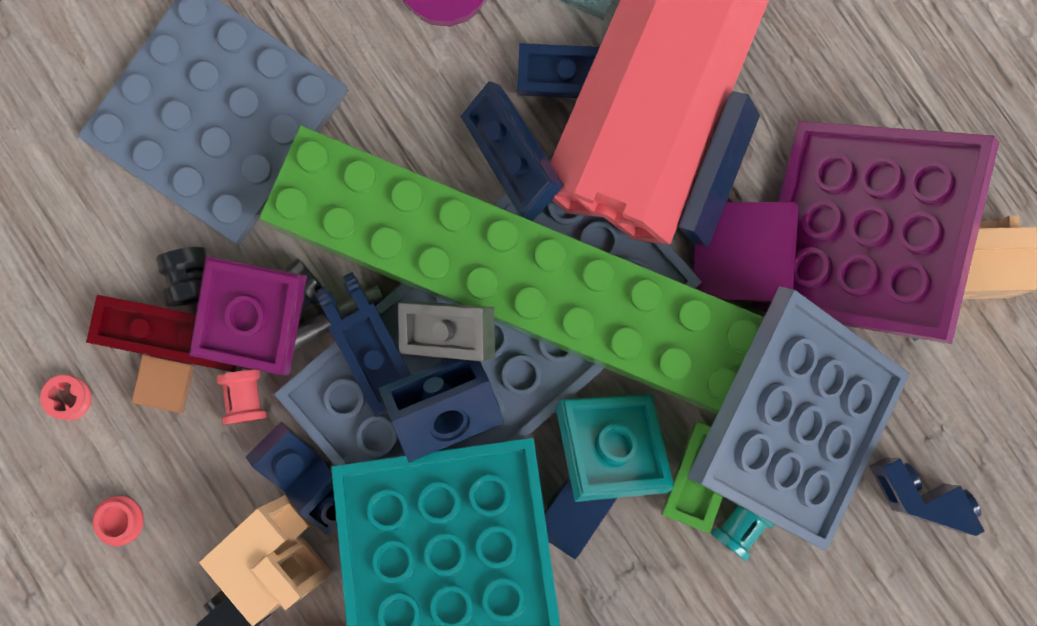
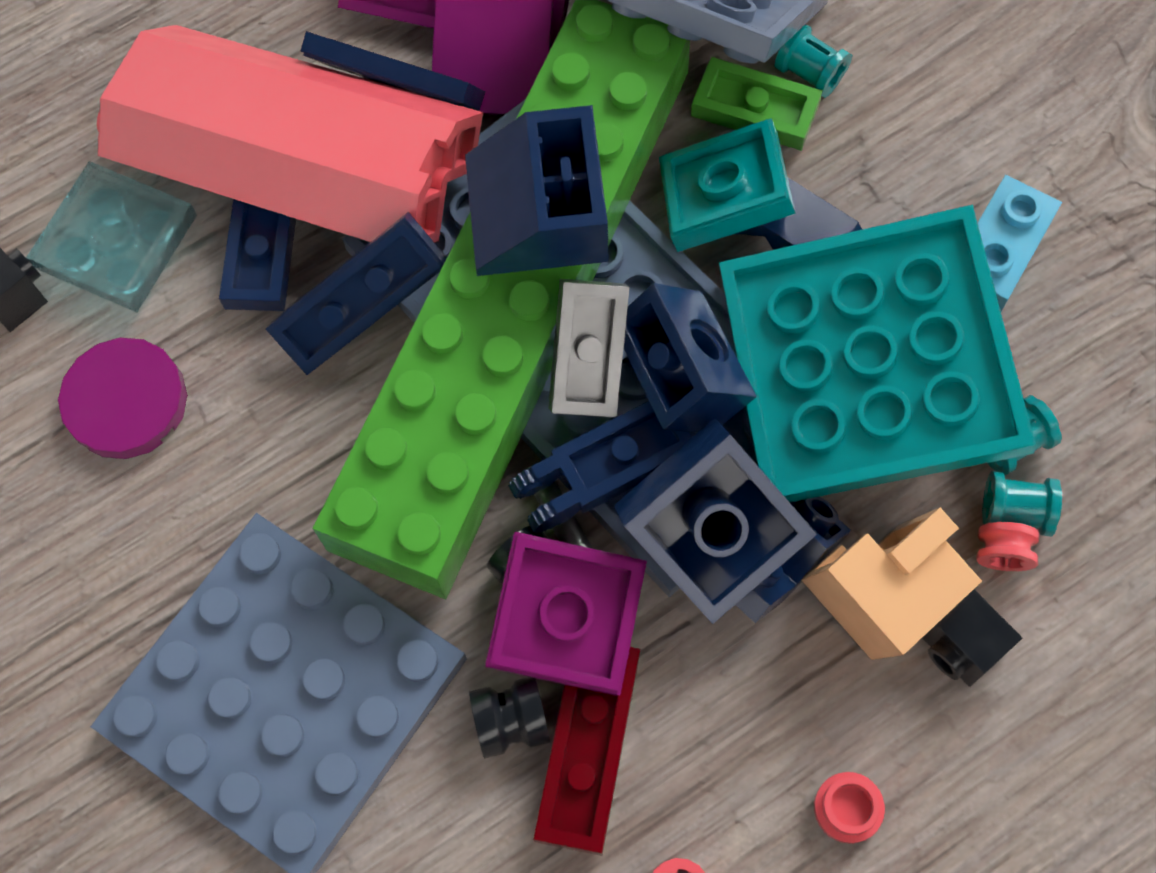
camera: 85 degrees left, 15 degrees down
nougat tile [131,355,195,413] -> none
coral bush [217,370,267,425] -> none
none -> dark blue slope [465,105,609,276]
none -> dark blue slope [614,418,817,624]

